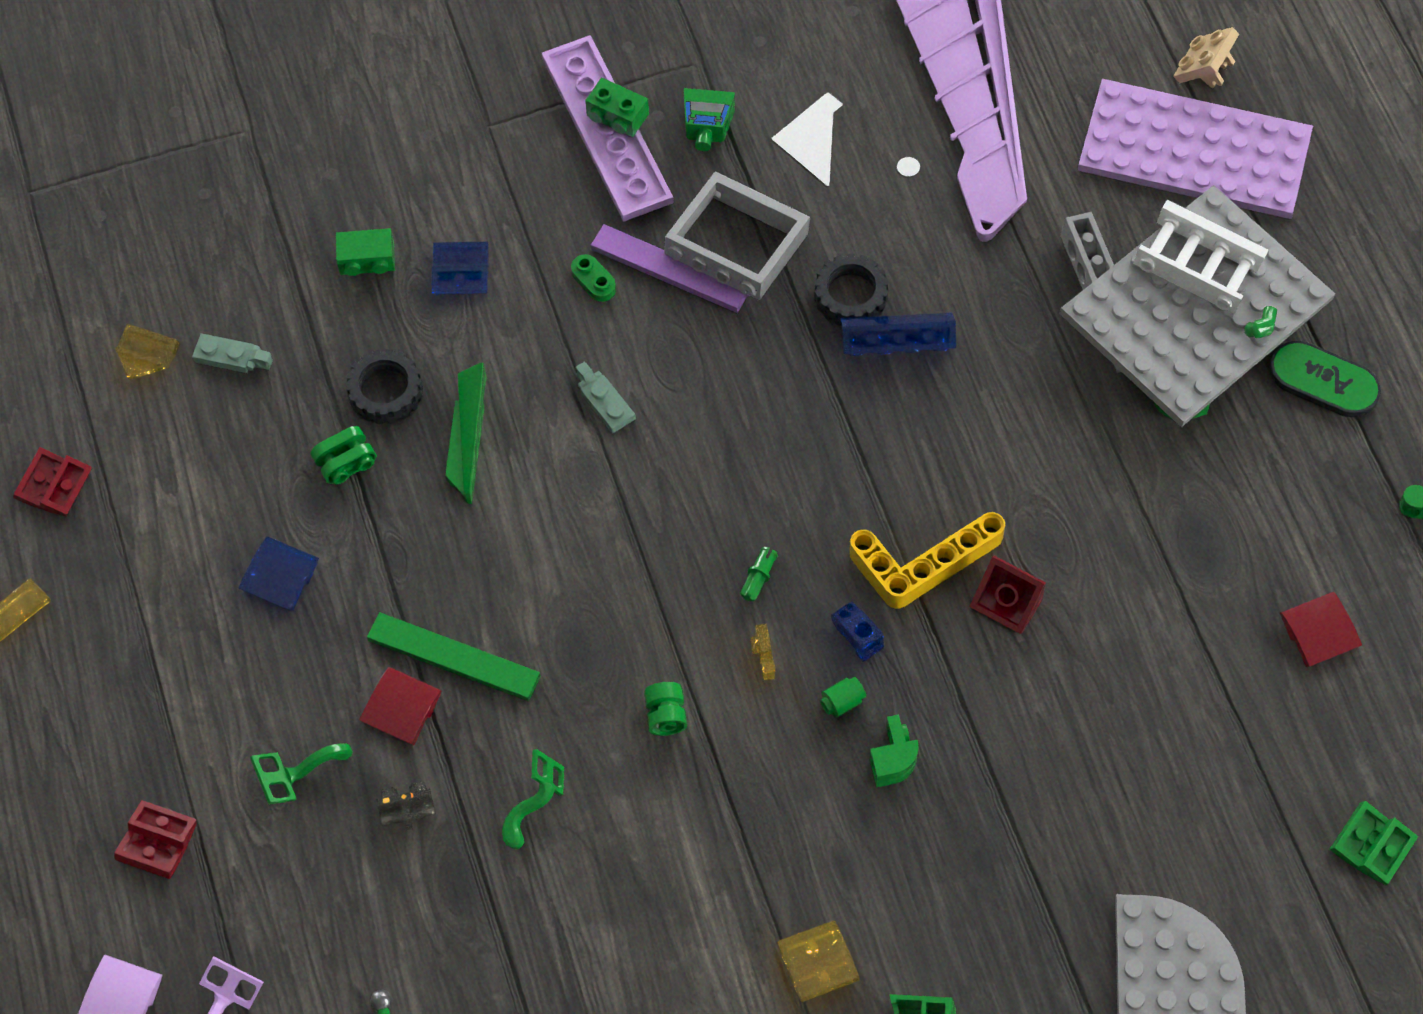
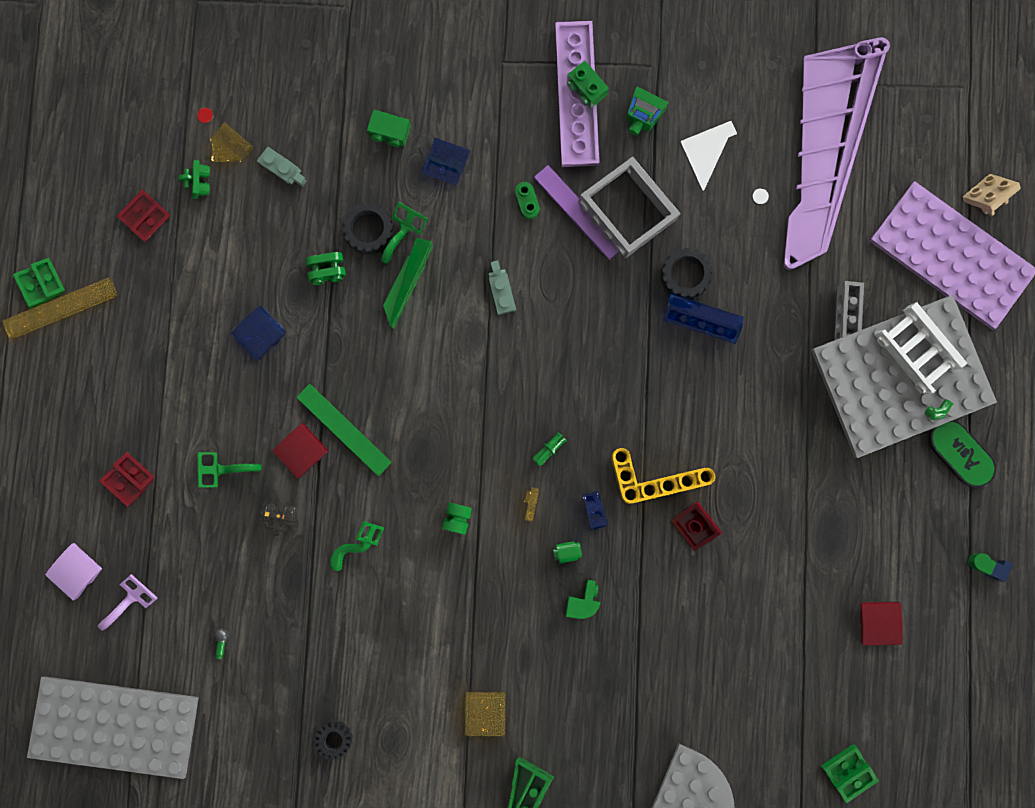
camera: 20 degrees right, 20 degrees up
none -> green hips [178,160,210,199]
none -> red sticker [197,108,213,123]
none -> green piece [381,202,428,264]

